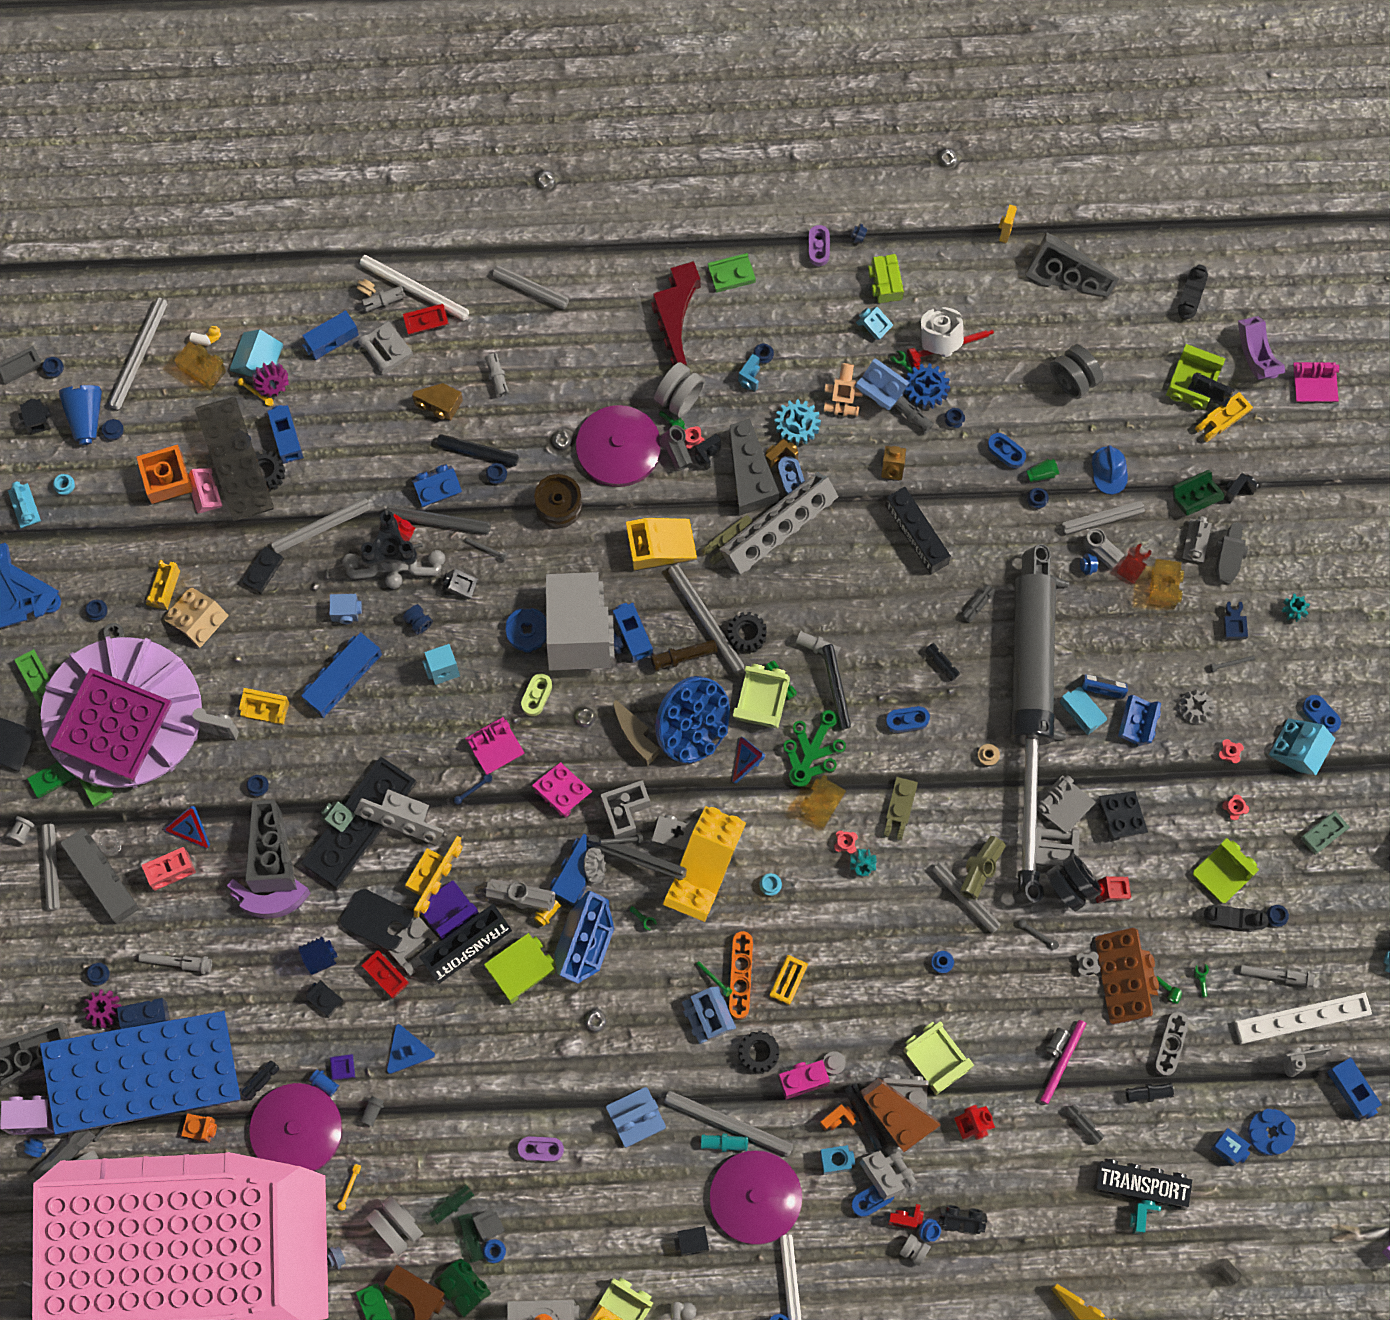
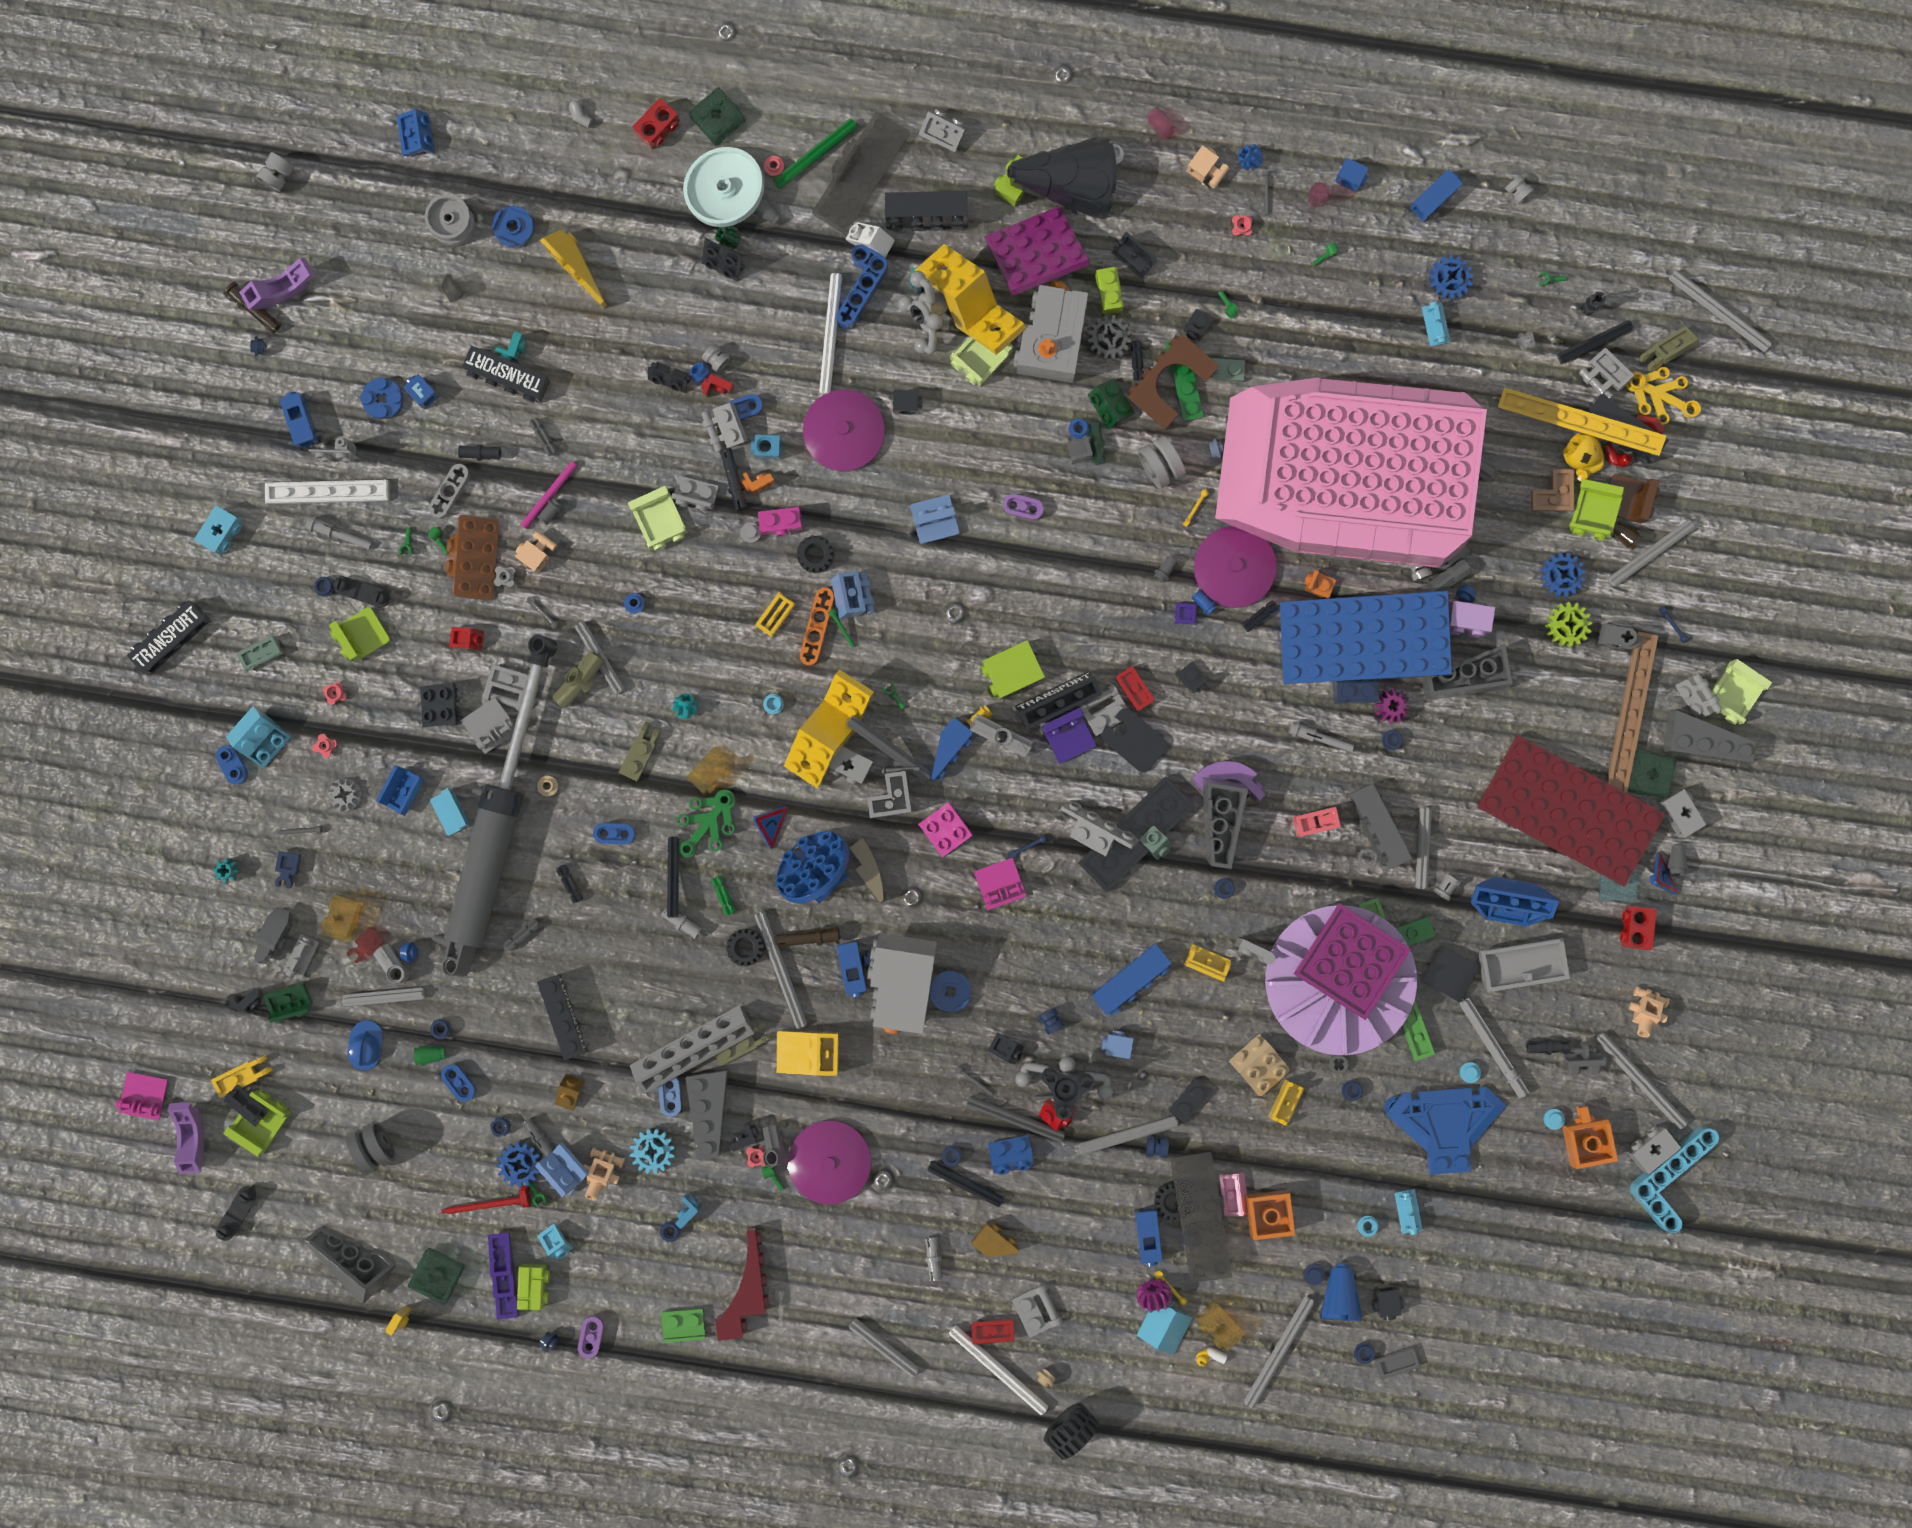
camera: 165 degrees left, 15 degrees up
piece [165,806,210,848] -> none
clear blue brick [298,936,338,975] -> none
blue brick [302,310,359,360] -> none
light grey pin [362,285,406,312] -> none
blue piece [387,1024,435,1074] -> none
yellow bracket [405,836,463,919] -> none
medium azure brick [423,644,460,685] -> none
clear green pin [429,1184,475,1225] -> none
yellowish green plate [521,674,552,716] -> none
dark brown wheel [534,474,583,528] -> none
blue wedge [554,891,614,984] -> none
light grey gear [584,848,606,884] -> none
light grey wheel [654,362,705,417] -> none
light grey axle [664,1091,793,1156] -> none
teal pin [701,1133,748,1152] -> none
yellowish green panel [733,664,790,729] -> none
pearl gold bracket [765,439,799,468] -> none
coral plate [834,830,858,854] -> none
dark orange wedge [860,1078,941,1152] -> none
white brick [921,307,964,357] -> none
red brick [954,1105,995,1140] -> none
black wheel [1046,853,1102,912] -> none
blue slope [1082,674,1128,699] -> none
none -> clear green brick [408,1248,465,1305]
none -> dark purple slope [488,1232,519,1320]
none -> light nougat brick [515,530,557,574]
none -> black tyre [1044,1402,1099,1460]
none -> dark blue wheel [1145,1136,1169,1159]

